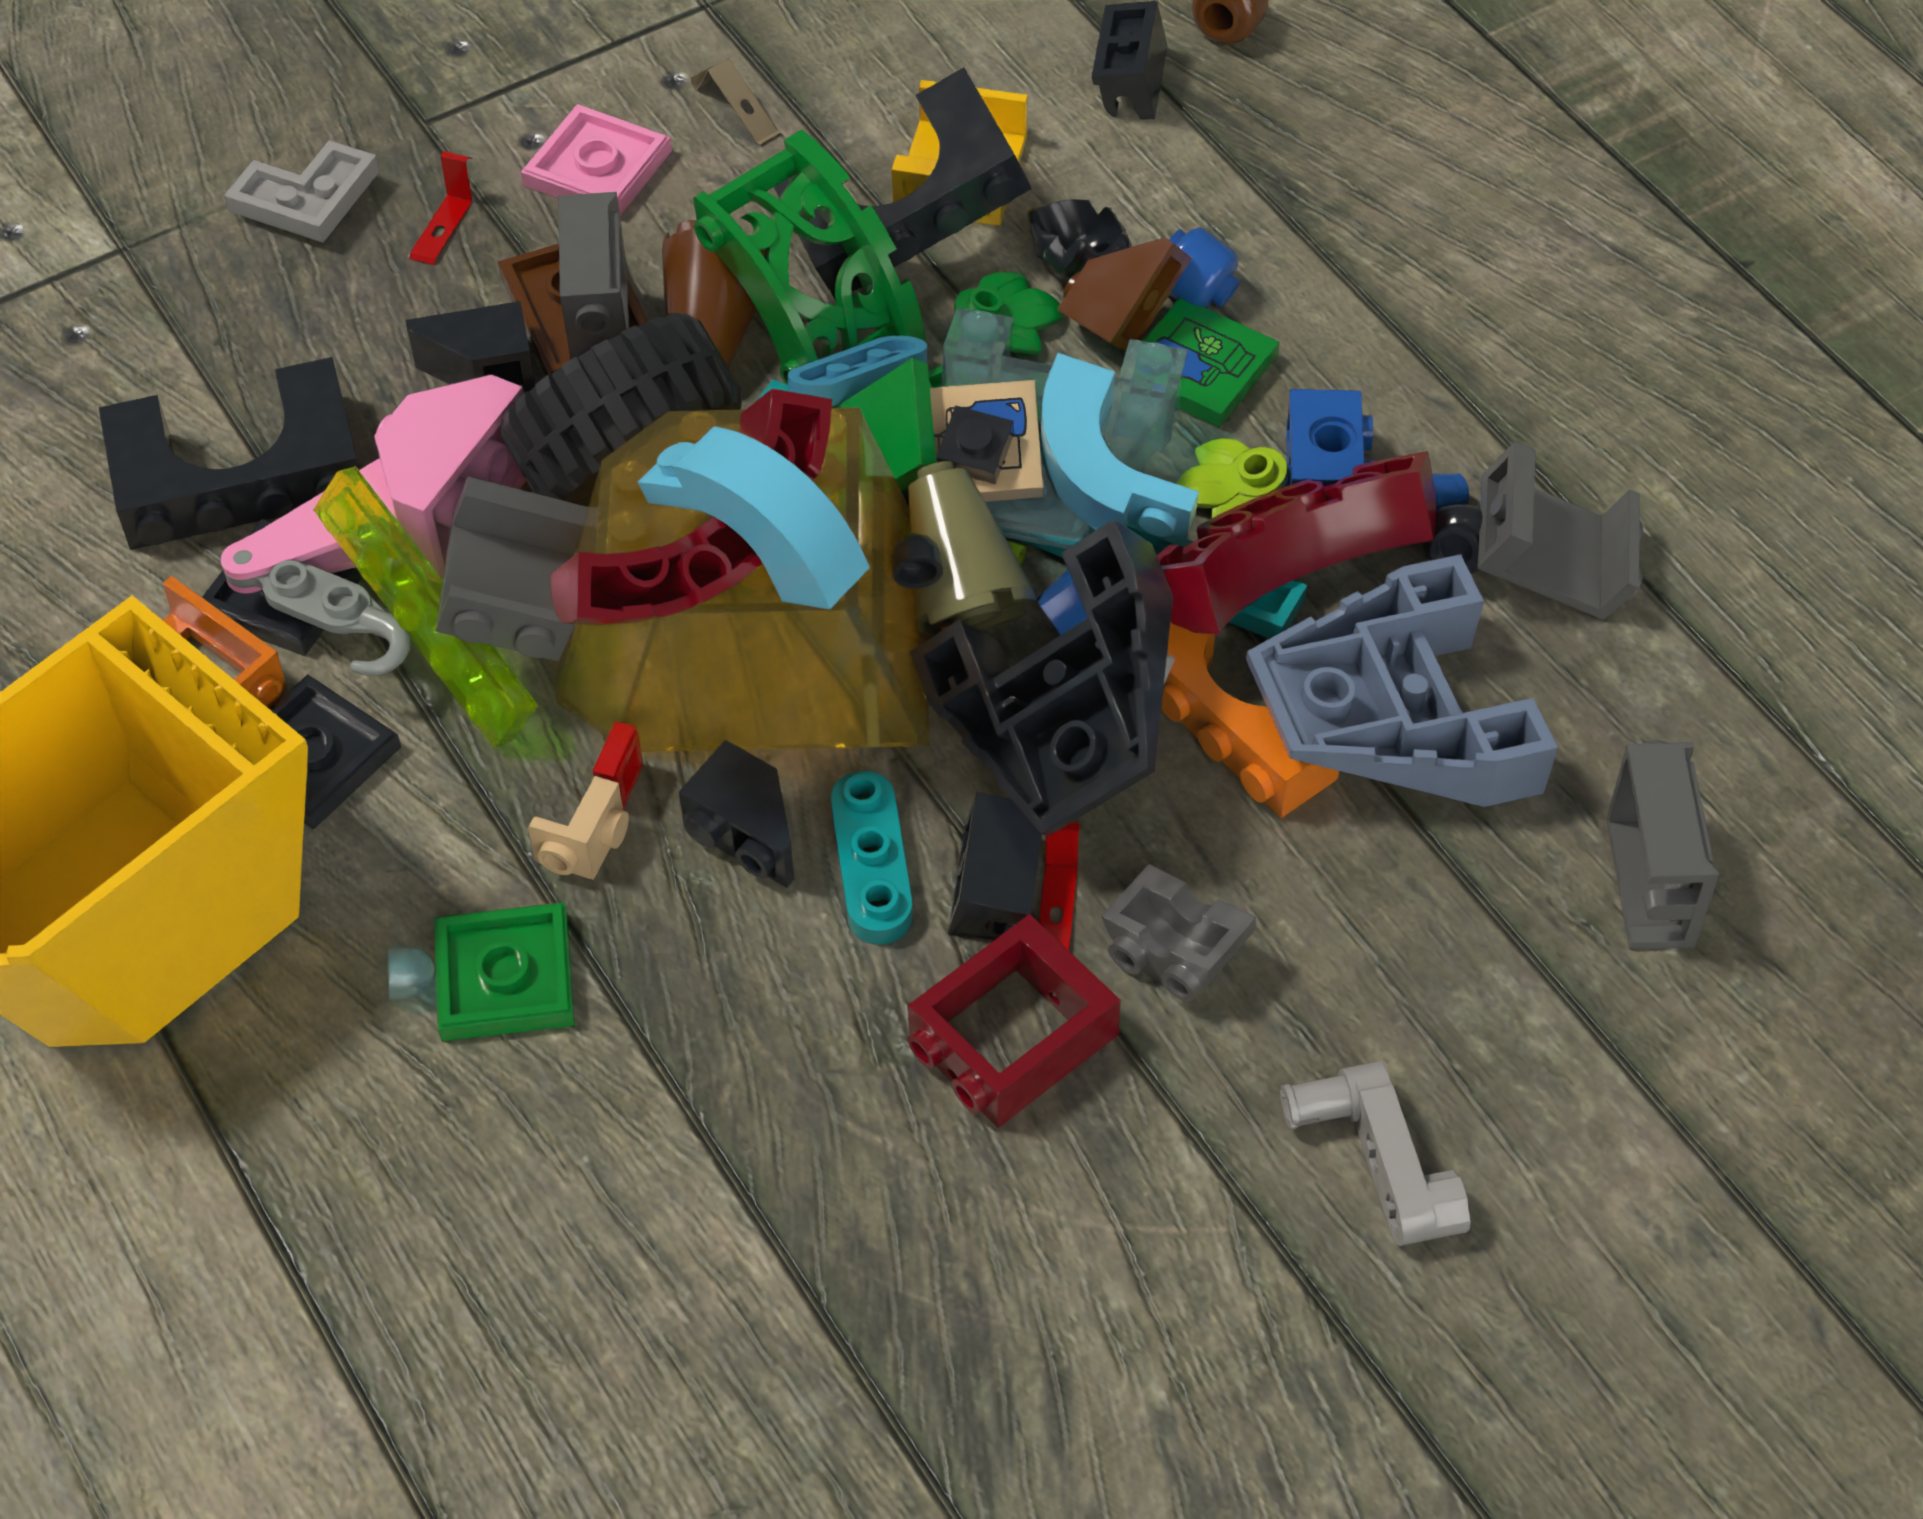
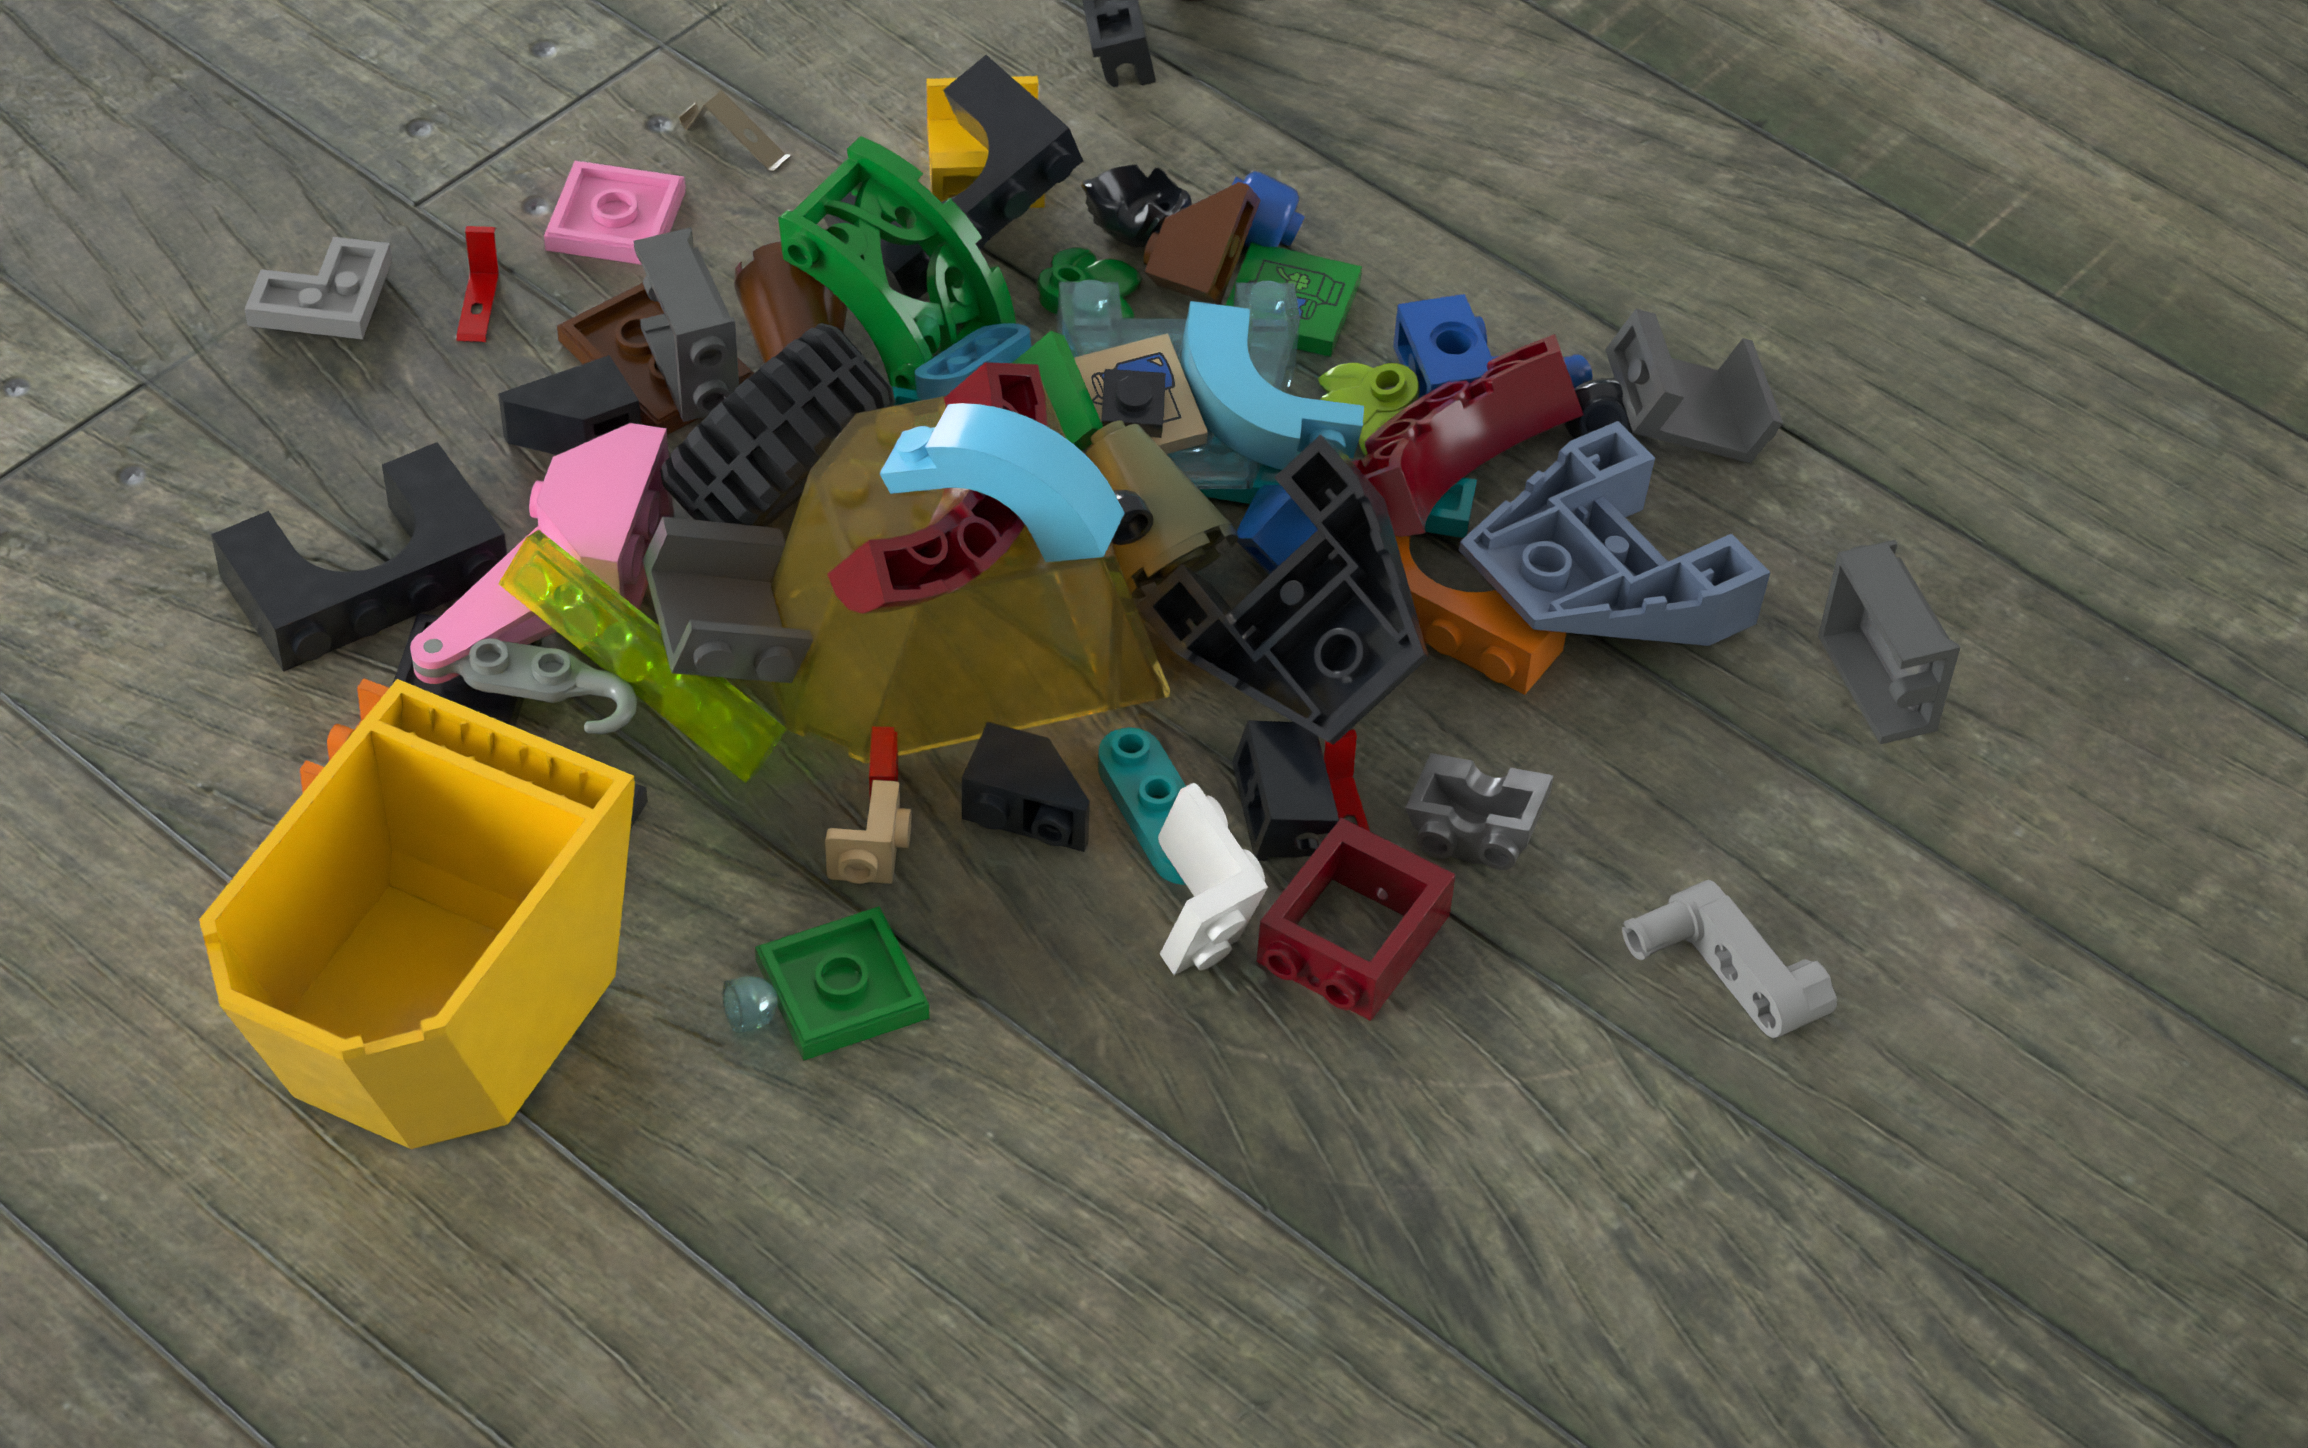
camera: 20 degrees left, 5 degrees down
none -> white bracket [1158,783,1268,975]

